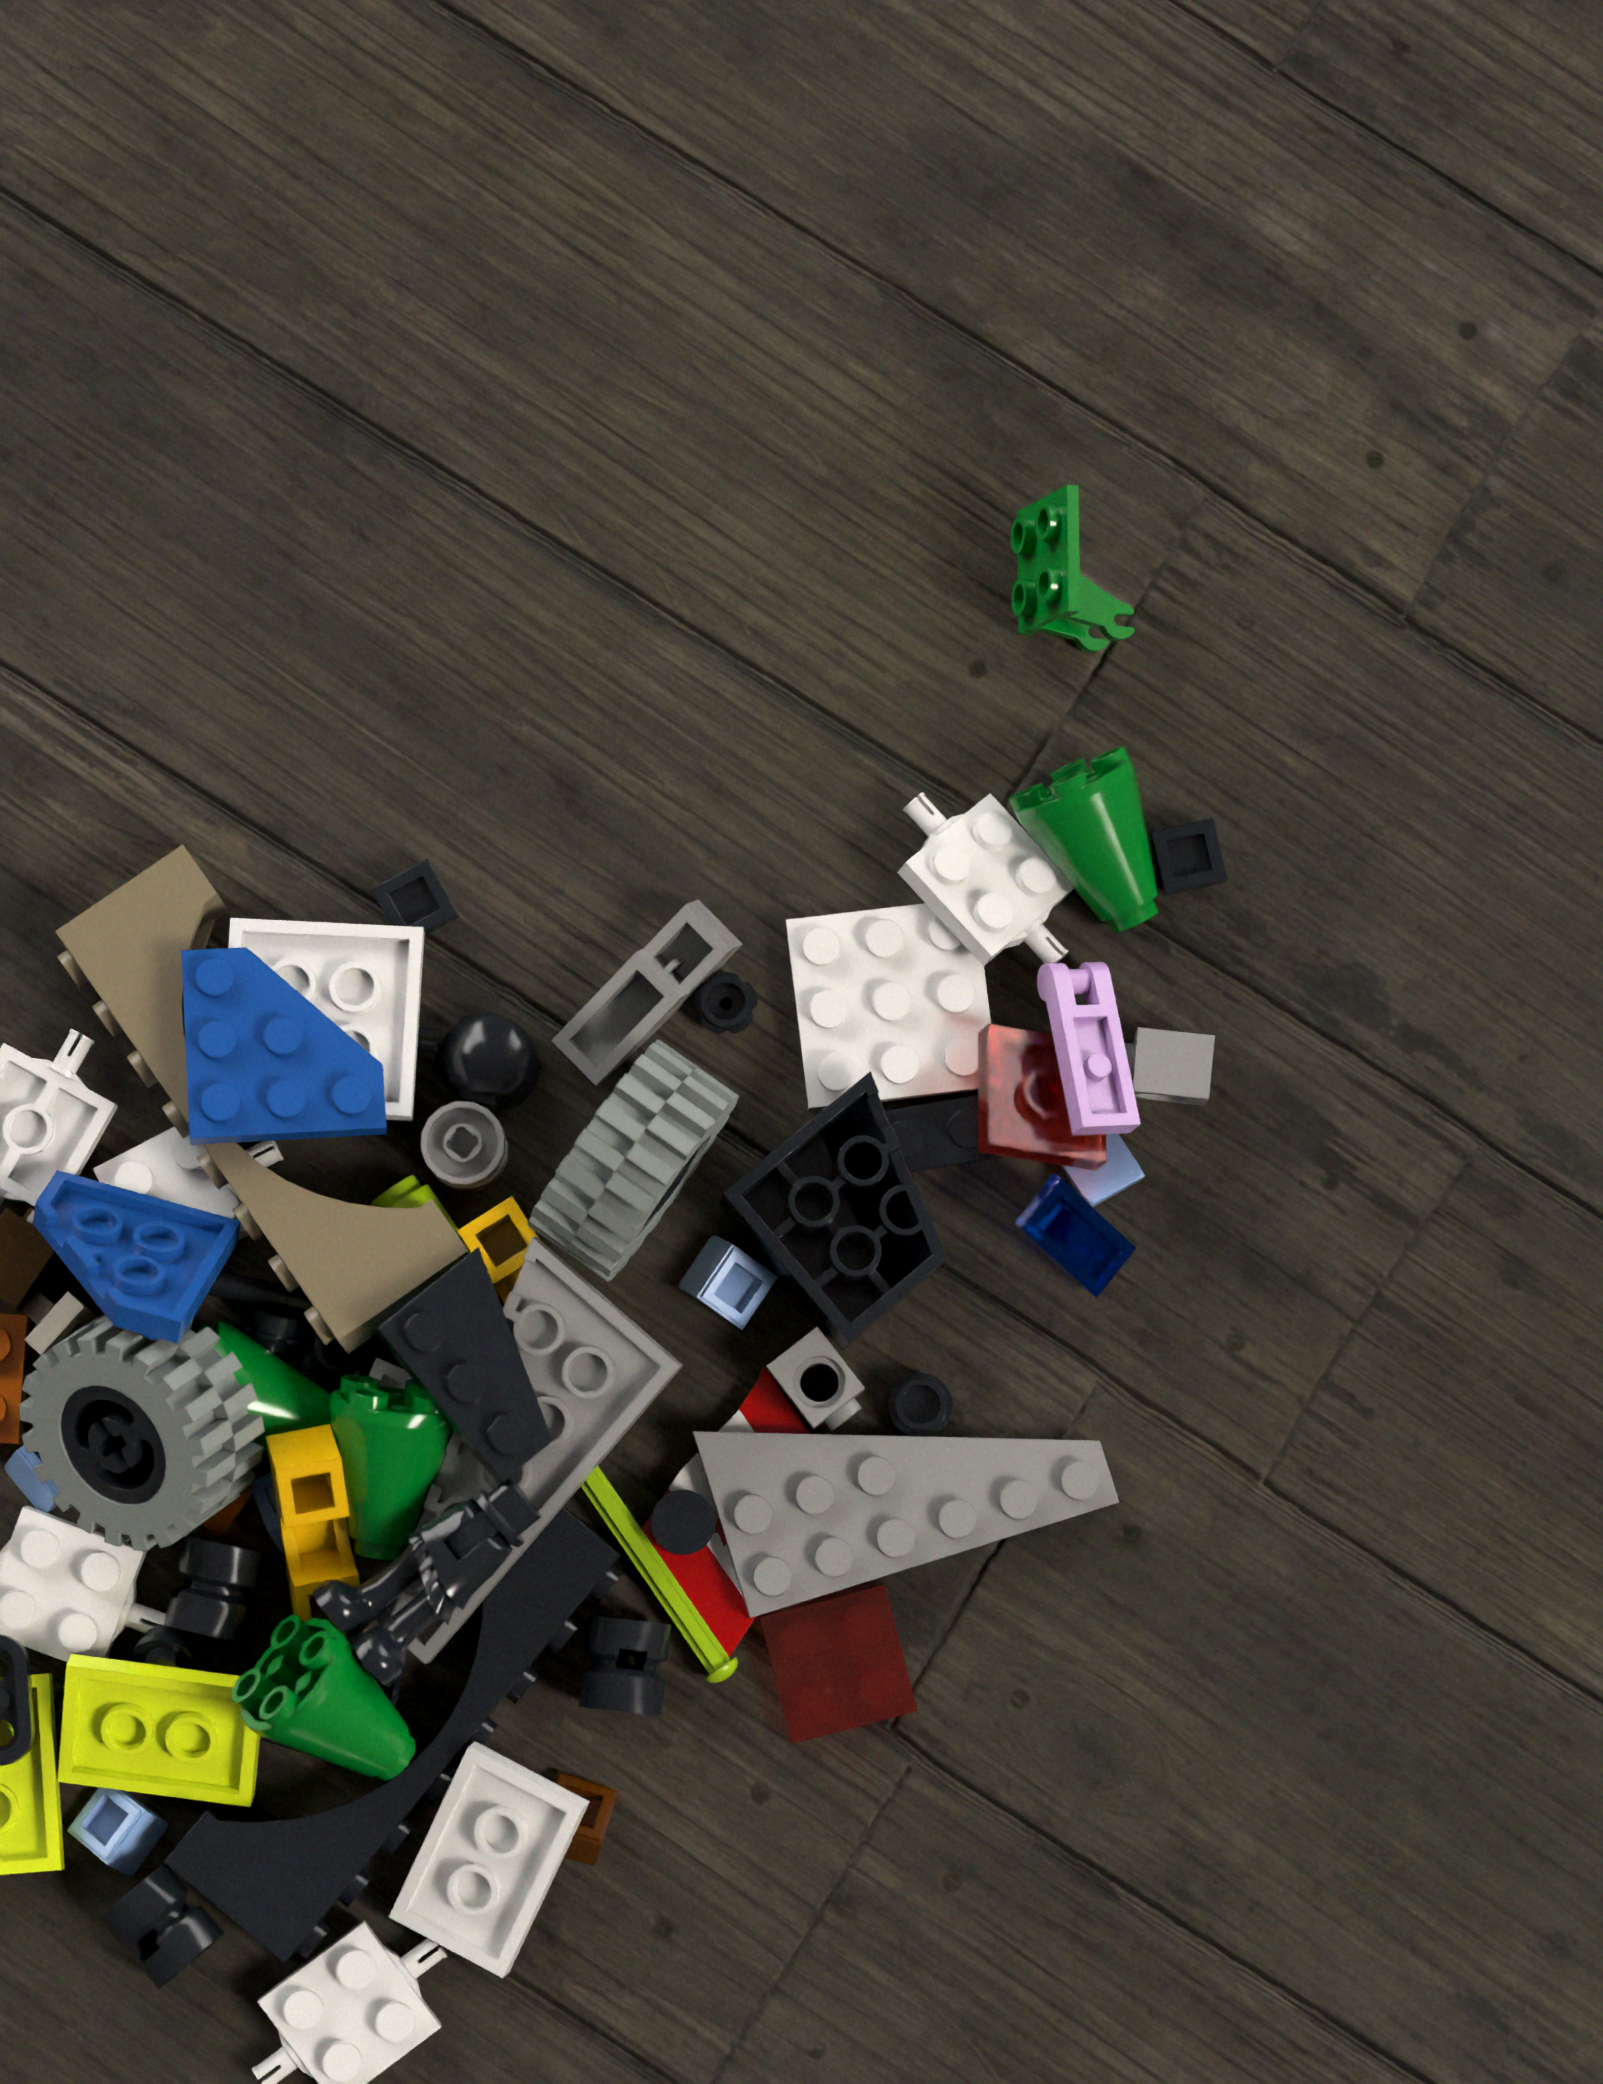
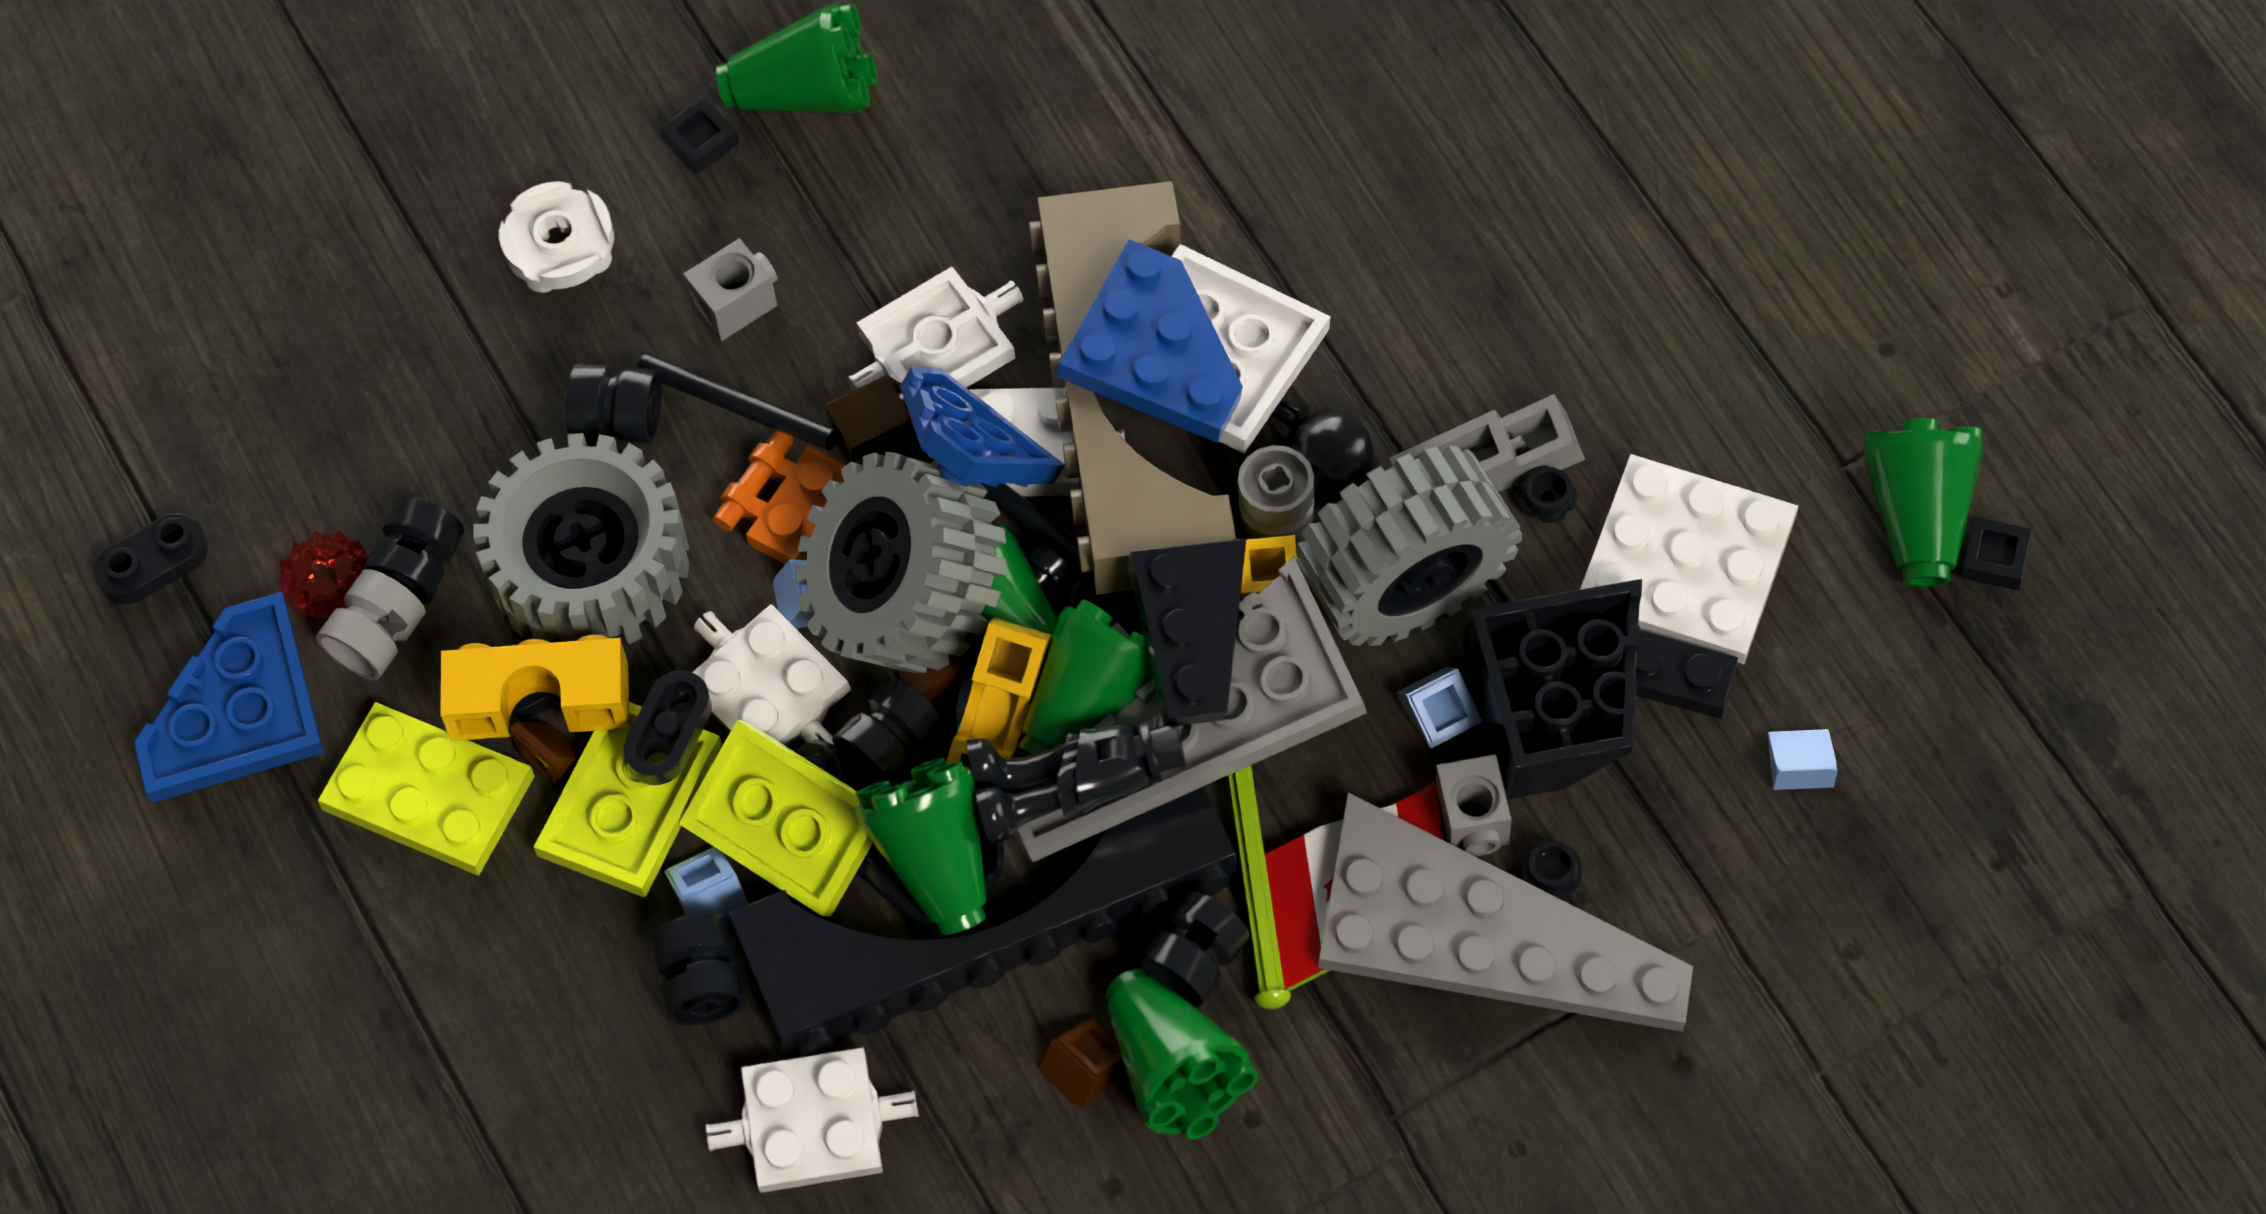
camera: 35 degrees right, 20 degrees down
black plate [372,858,459,936] -> none
white plate [389,1741,590,1978] -> none
black tile [650,1490,715,1556] -> none
clear red plate [760,1585,918,1744] -> none
white plate [897,792,1074,966] -> none
clear red plate [978,1024,1107,1171] -> none
green plate [1011,485,1135,653] -> none
clear blue slope [1014,1174,1136,1298] -> none
lavender plate [1037,962,1141,1136] -> none
light grey brick [1124,1027,1215,1106] -> none
none -> green cone [1105,969,1258,1140]

